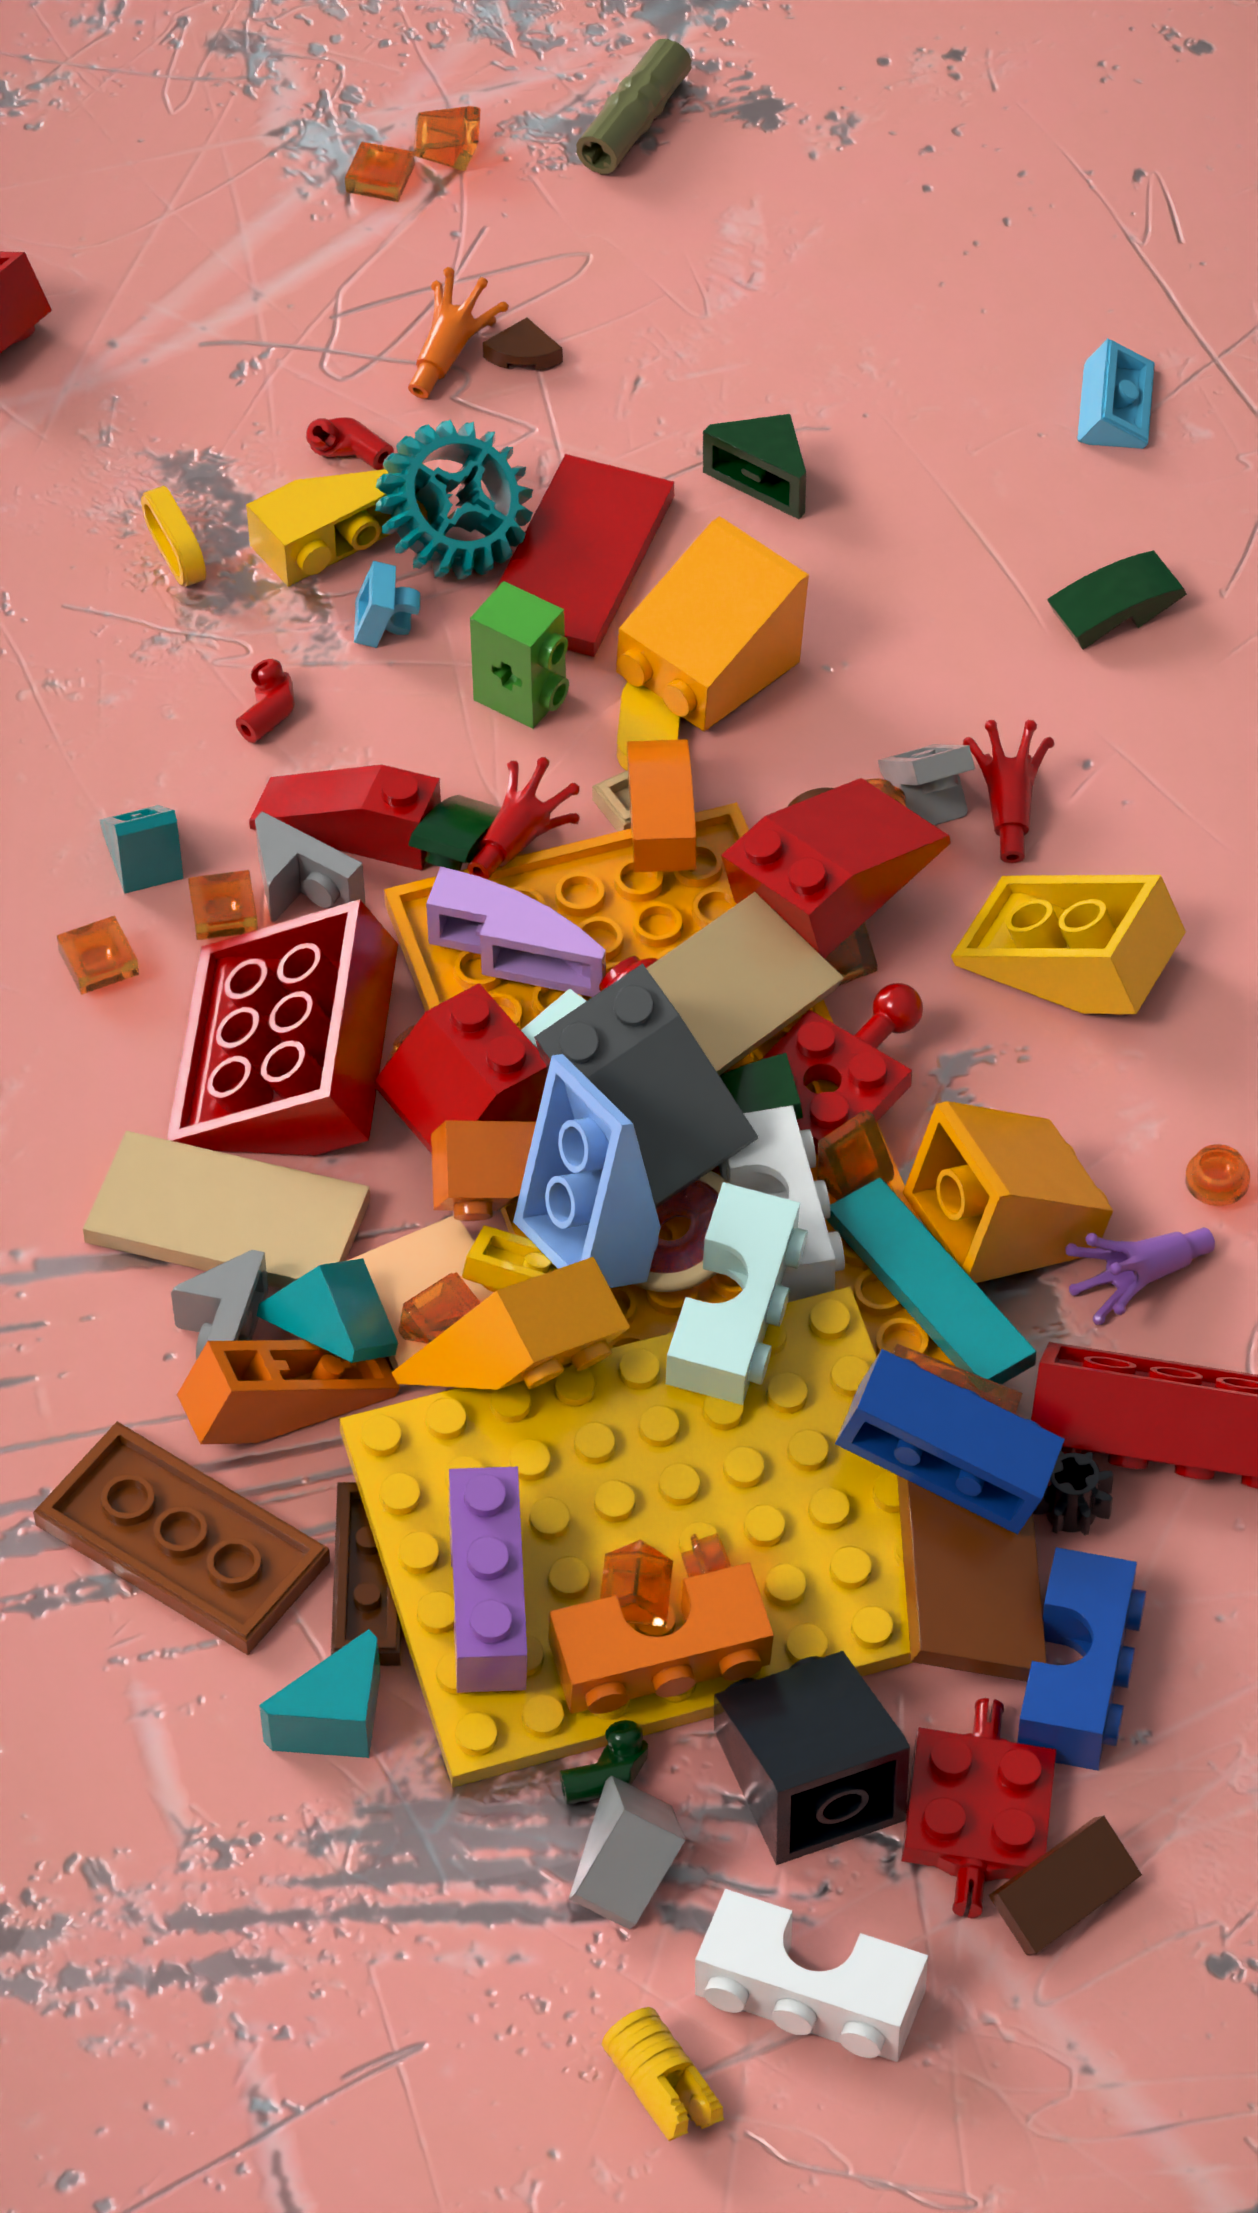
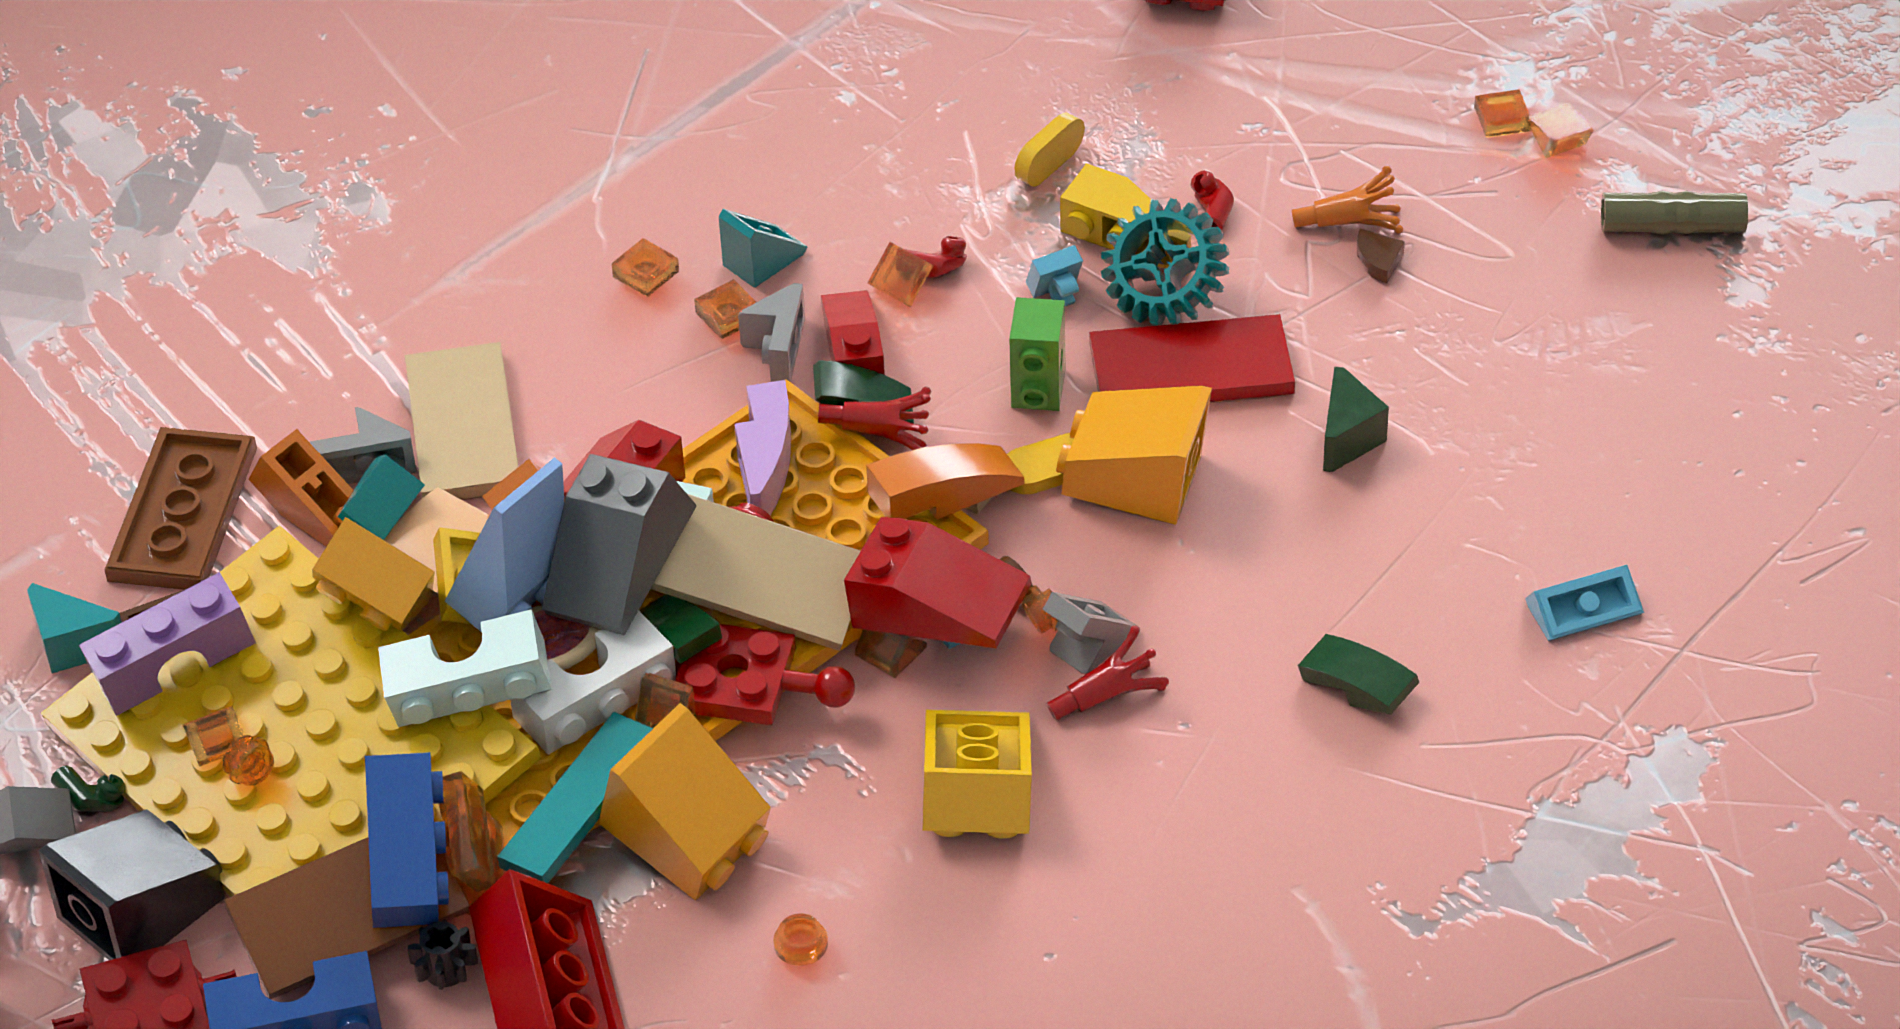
camera: 65 degrees right, 5 degrees down
red slope [167,899,398,1156] -> none
clear orange slope [398,1272,480,1343] -> none
orange arch [548,1562,774,1714] -> none
medium lavender piece [1065,1227,1215,1325] -> none
none -> clear orange tile [867,242,933,307]

